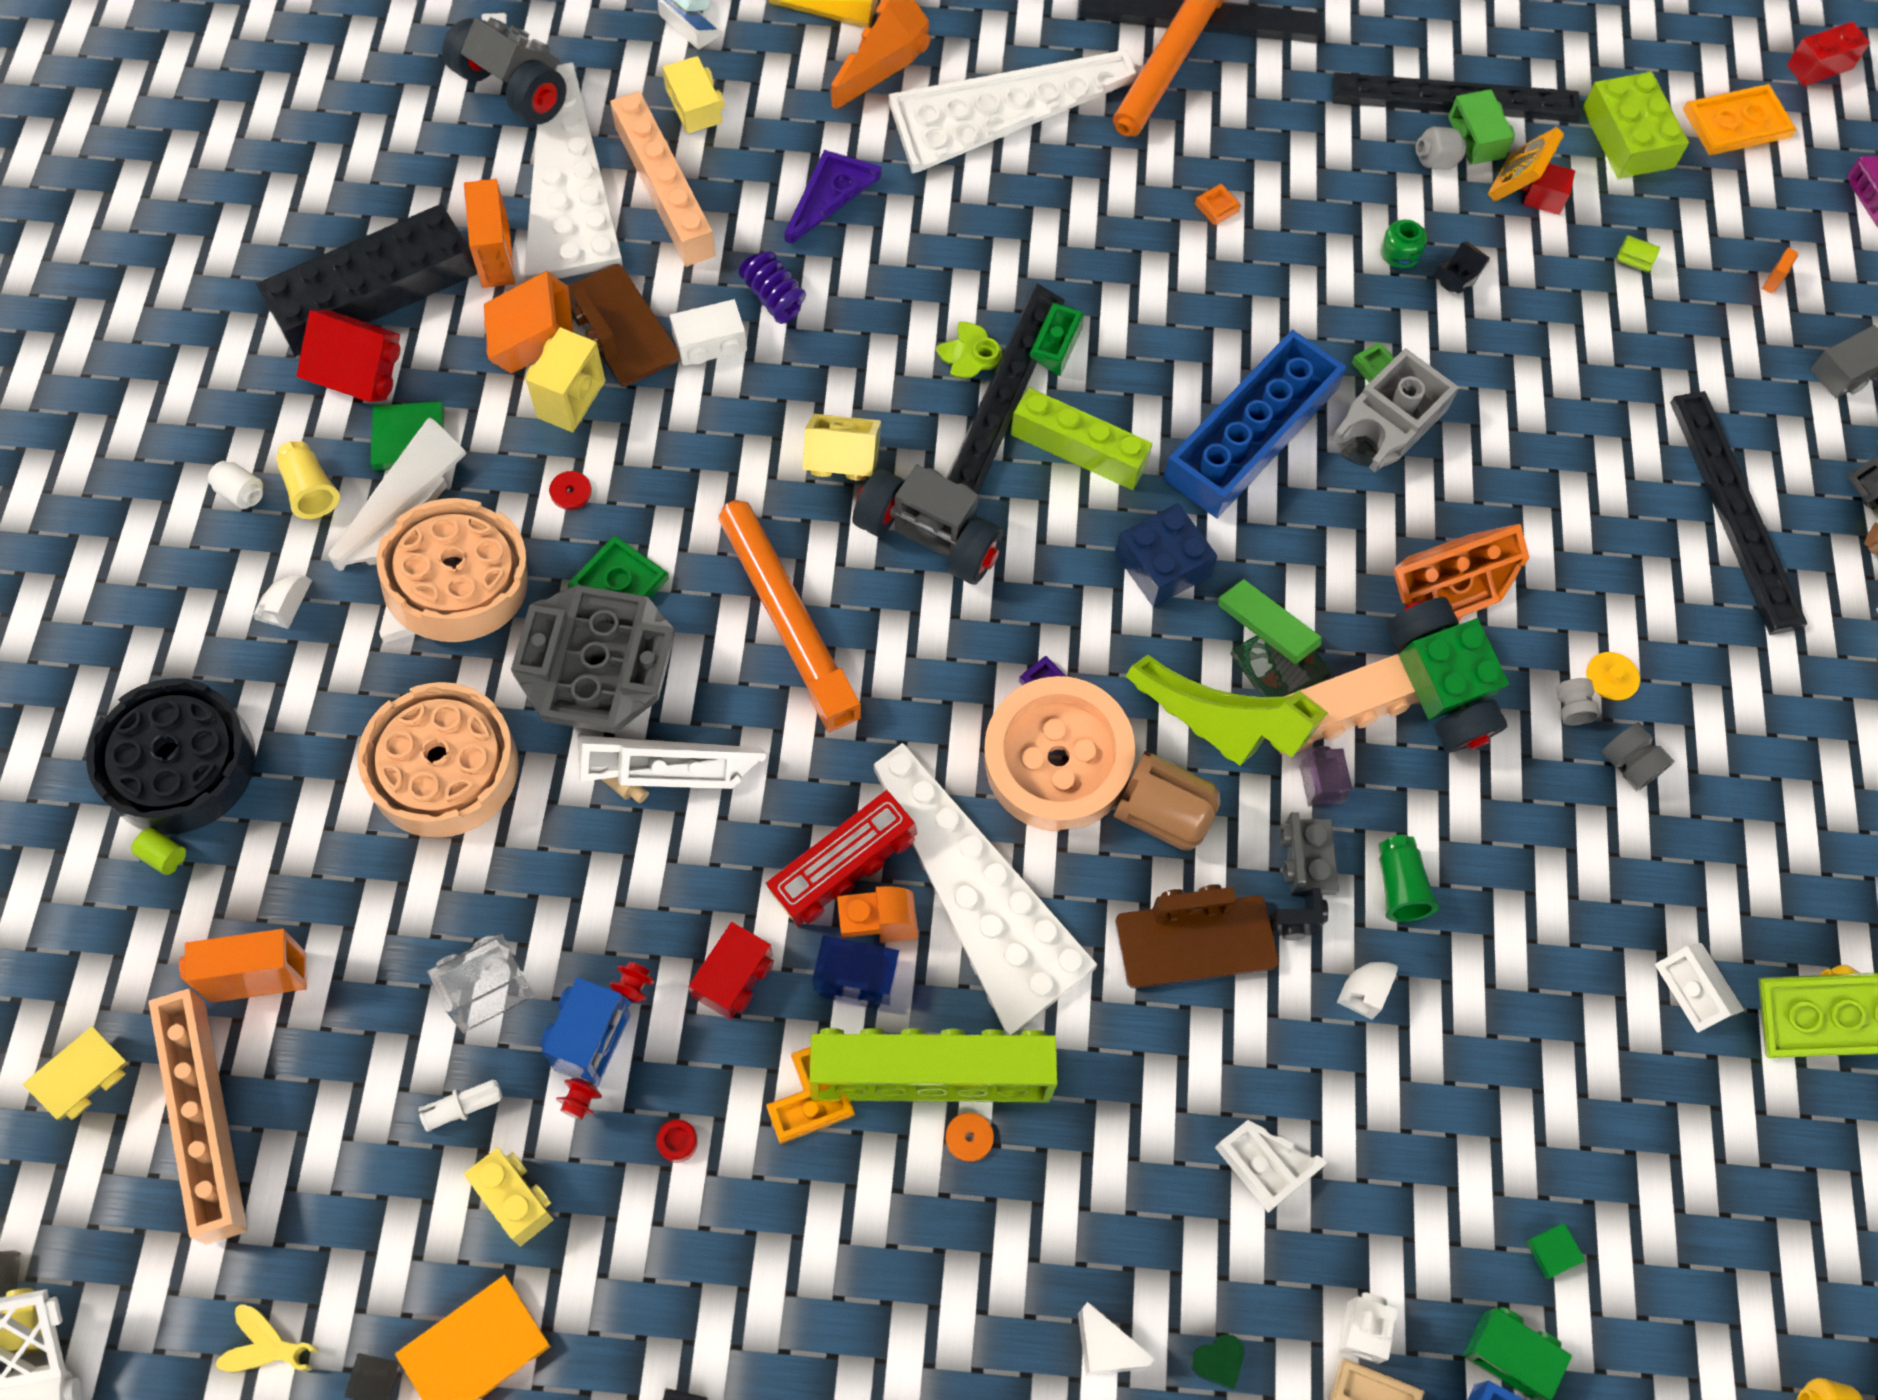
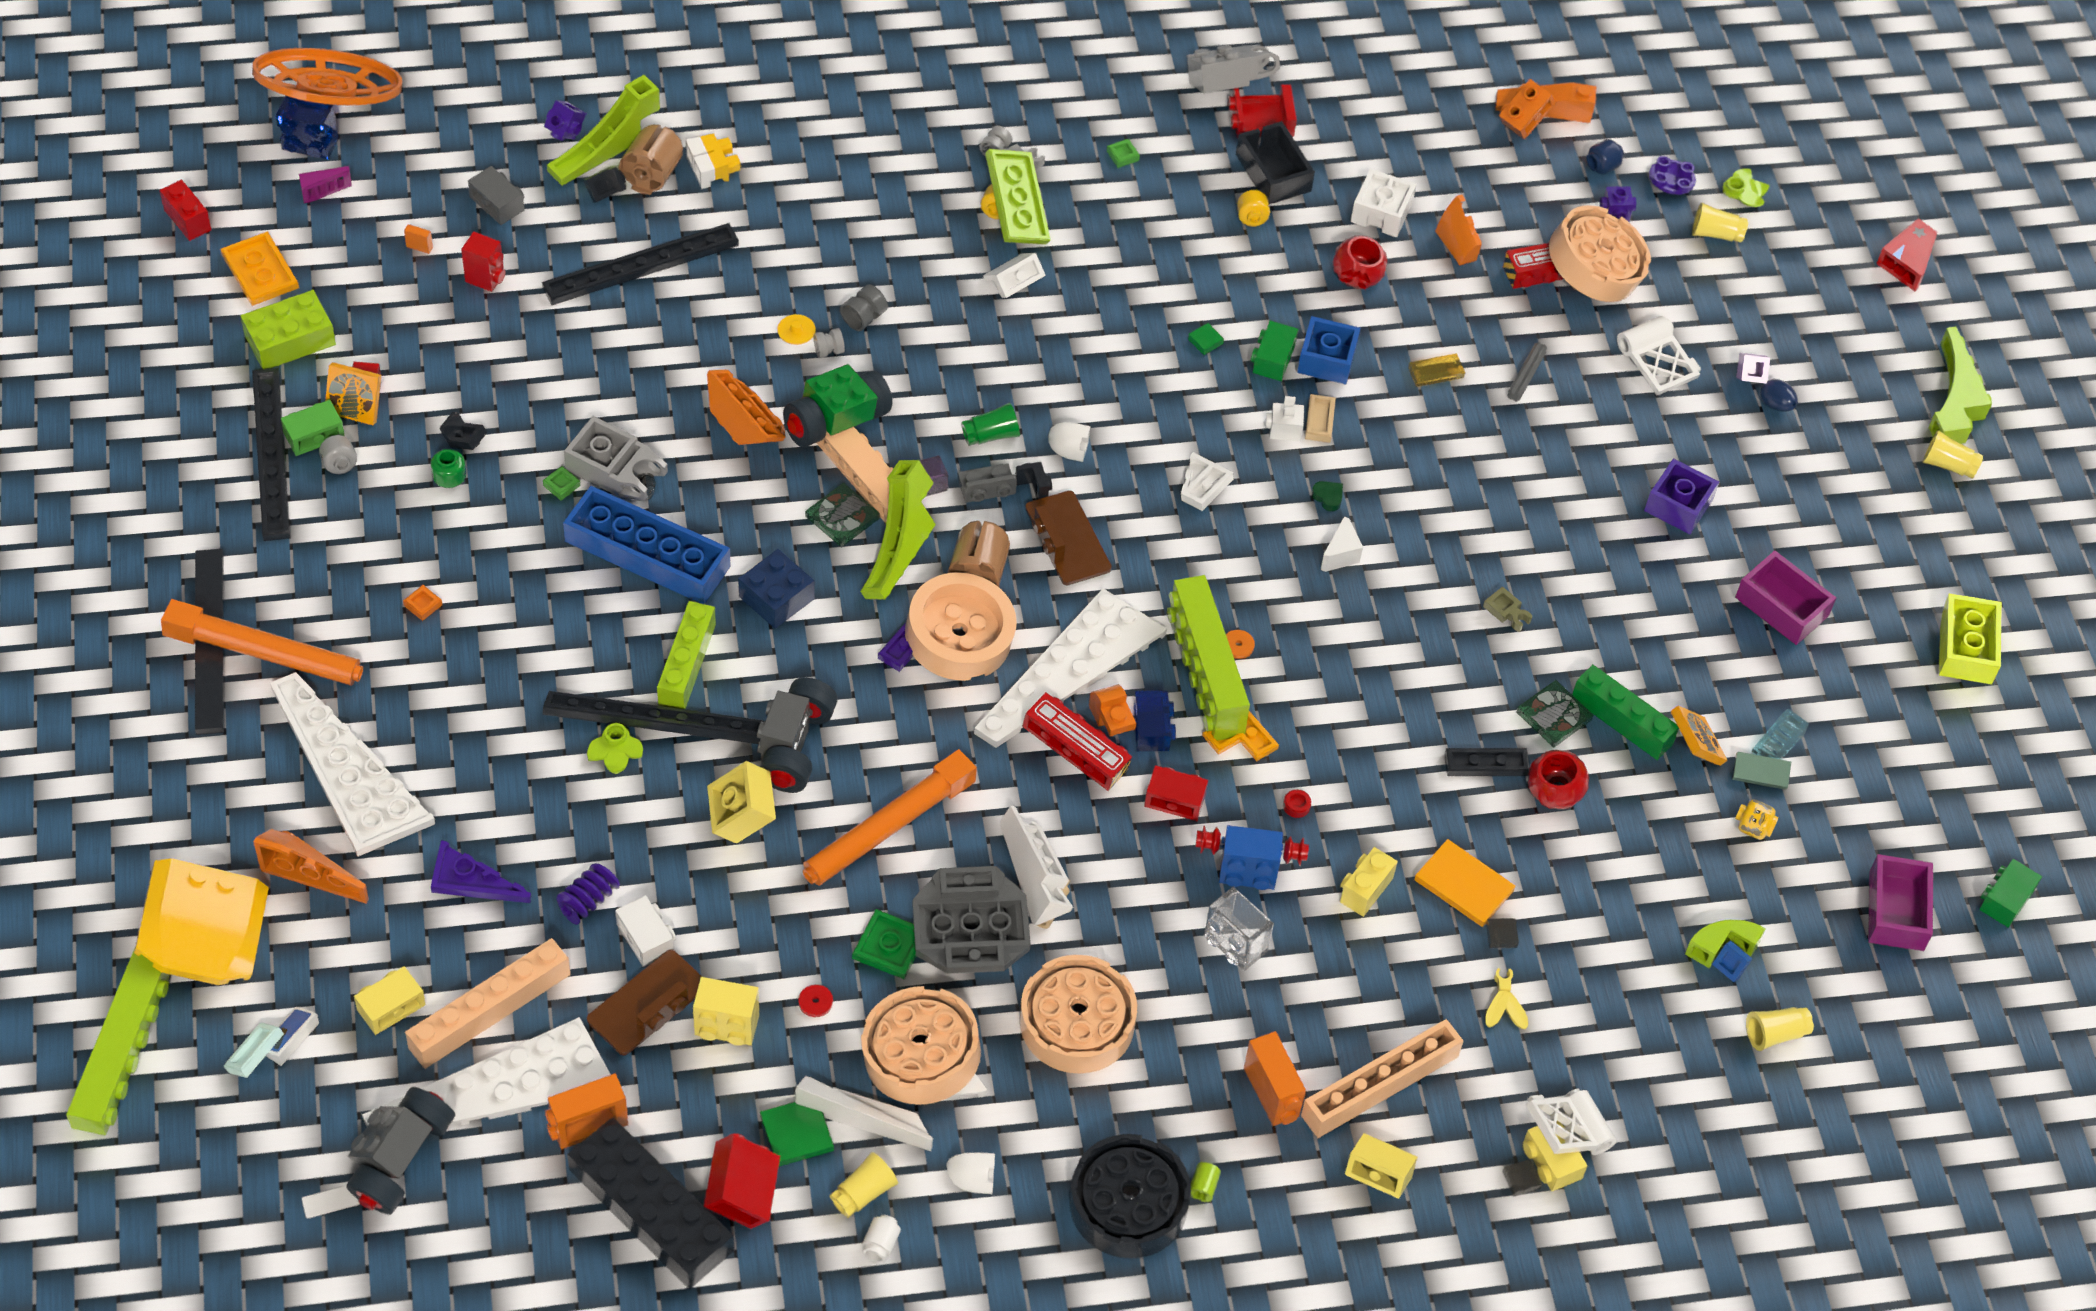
camera: 105 degrees left, 10 degrees down
white axle [418,1080,502,1132] -> none
orange brick [483,271,574,374] -> none
green slope [1030,303,1084,376] -> none
bright green tile [1218,579,1322,665] -> none
lime piece [1616,235,1660,273] -> none
none -> red brick [461,231,505,292]

